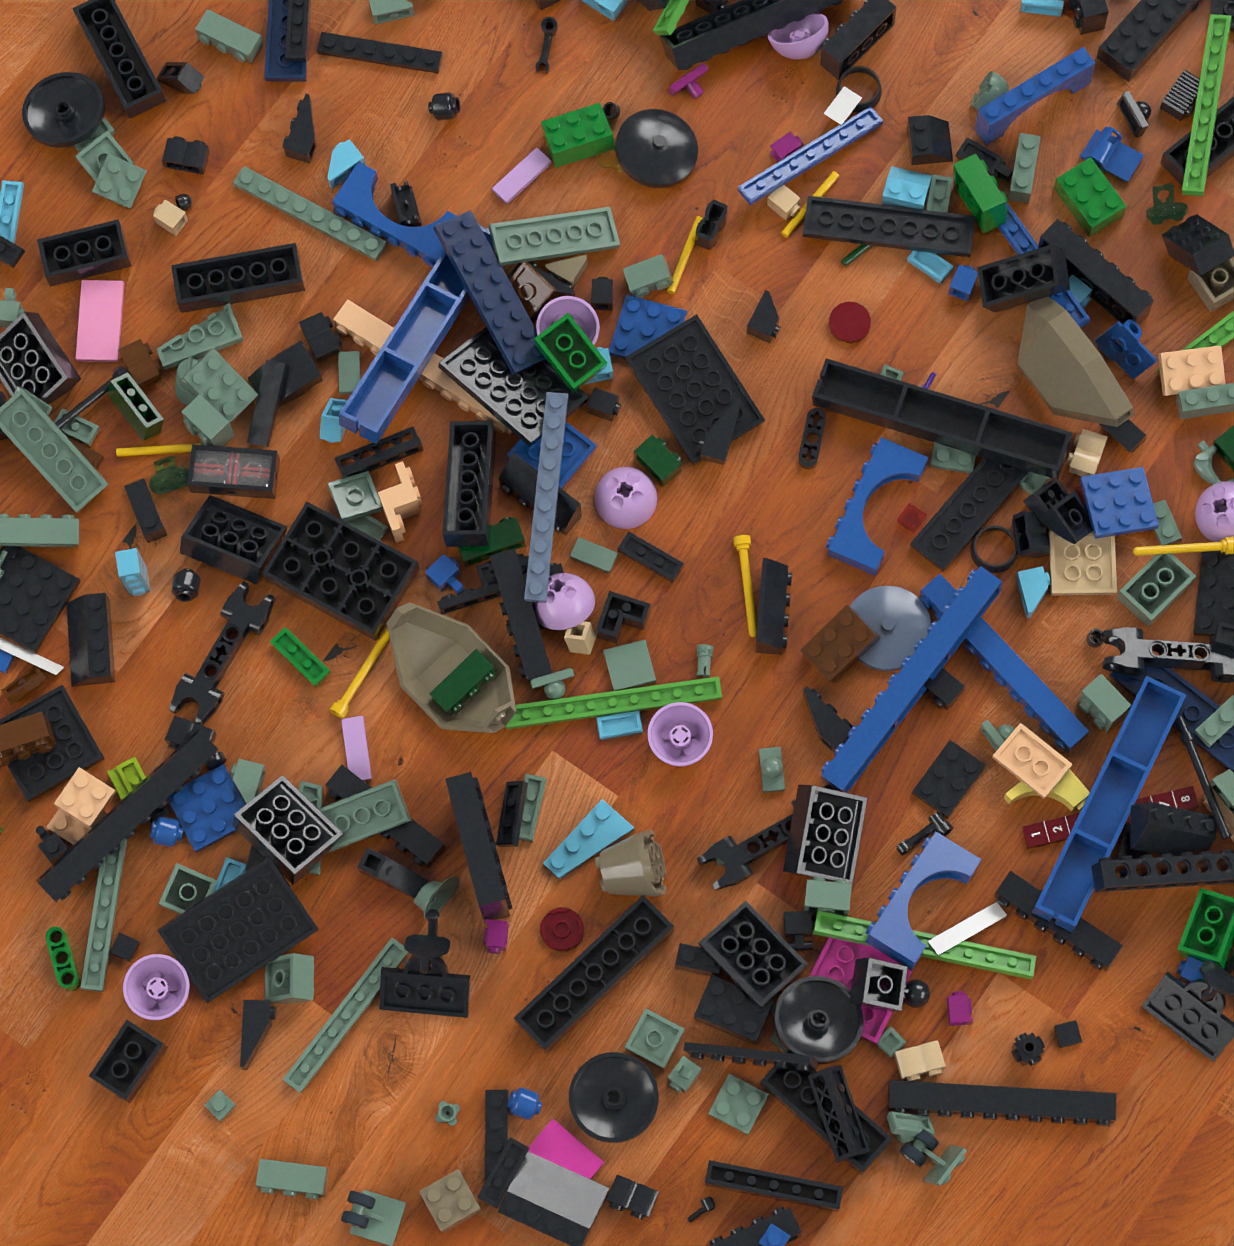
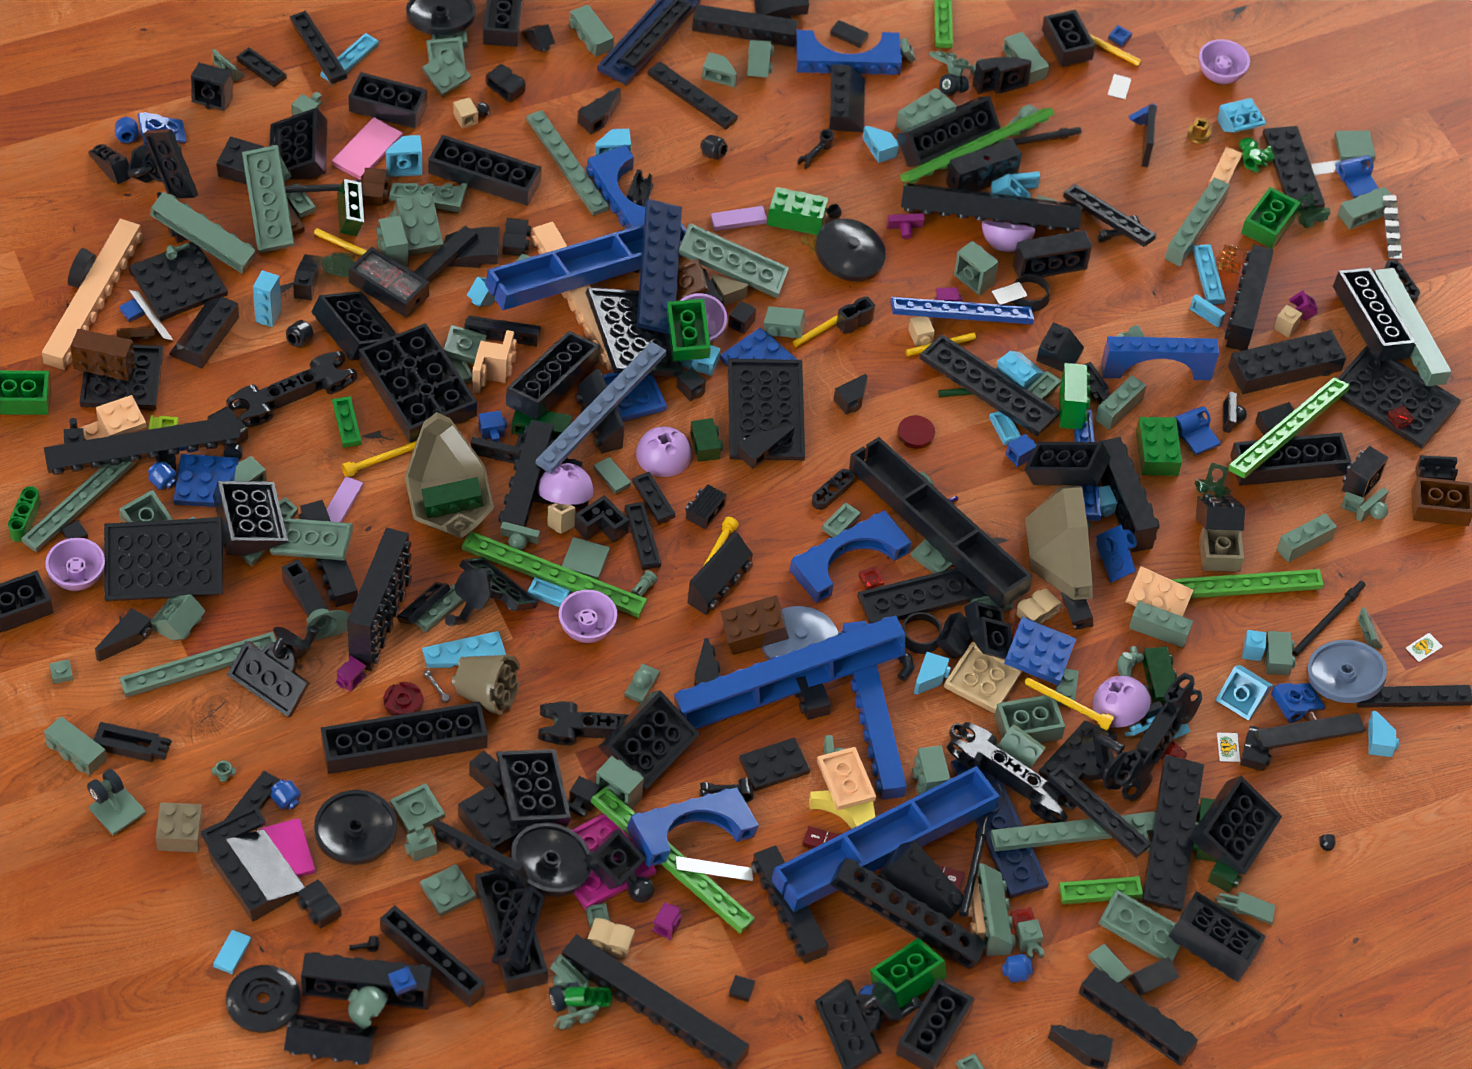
camera: 20 degrees right, 20 degrees down
black brick [1011,1032,1045,1067] -> none
none -> black hinge [94,722,172,762]
none -> medium azure slope [386,135,422,177]
none -> flat silver hinge [424,670,449,703]
none -> black plate [445,557,539,626]
none -> green beam [565,987,612,1007]
none -> black tile [625,502,661,570]
none -> black brick [685,484,727,529]
none -> sand green plate [822,502,861,537]
none -> black arm [898,652,914,681]
none -> sand green brick [953,241,999,296]
none -> sand green plate [997,724,1046,768]

